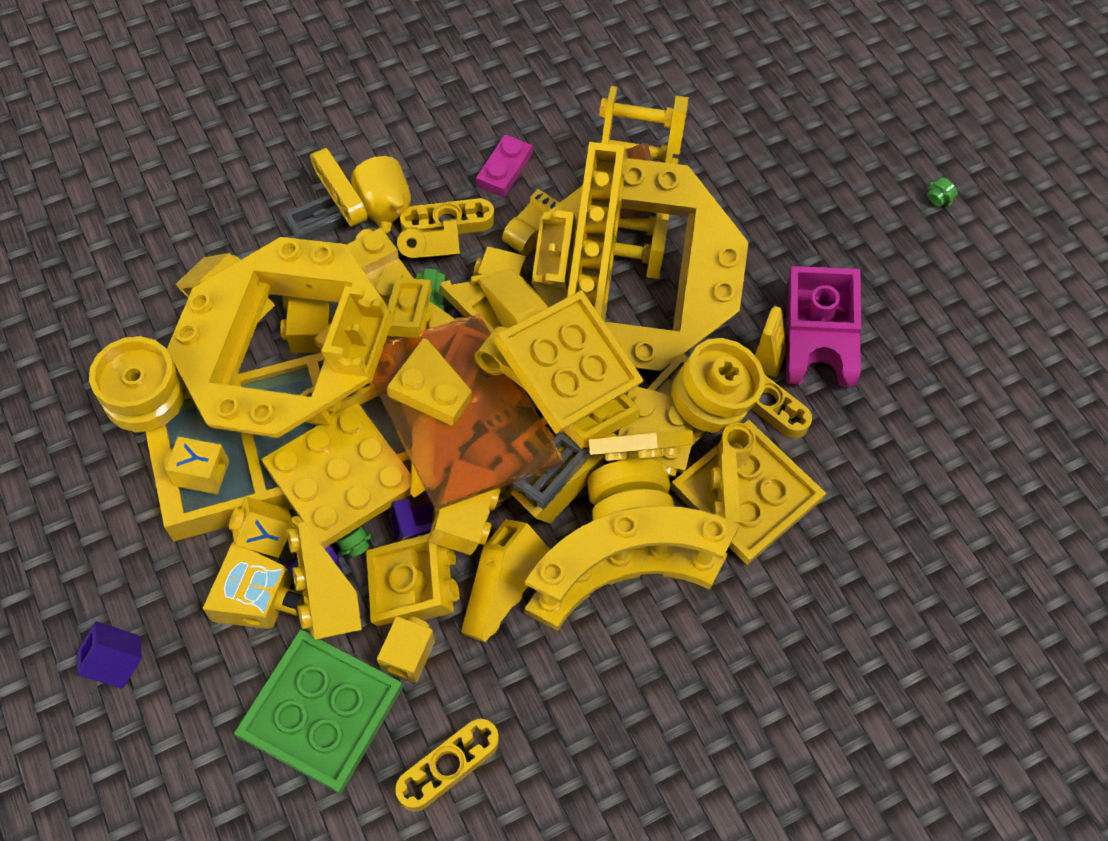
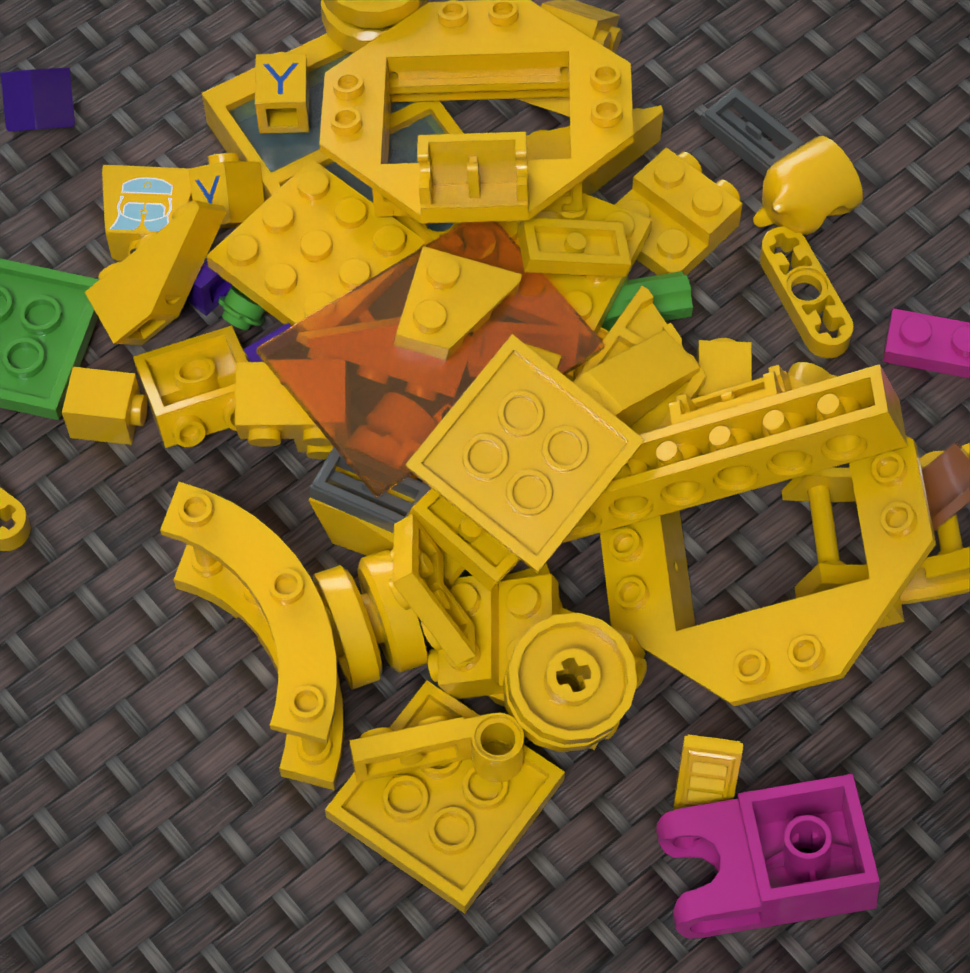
camera: 80 degrees right, 0 degrees up
yellow beam [310,148,368,227] -> none
yellow leg [397,219,460,258] -> none
yellow slope [461,519,550,642] -> none
yellow beam [751,375,812,439] -> none

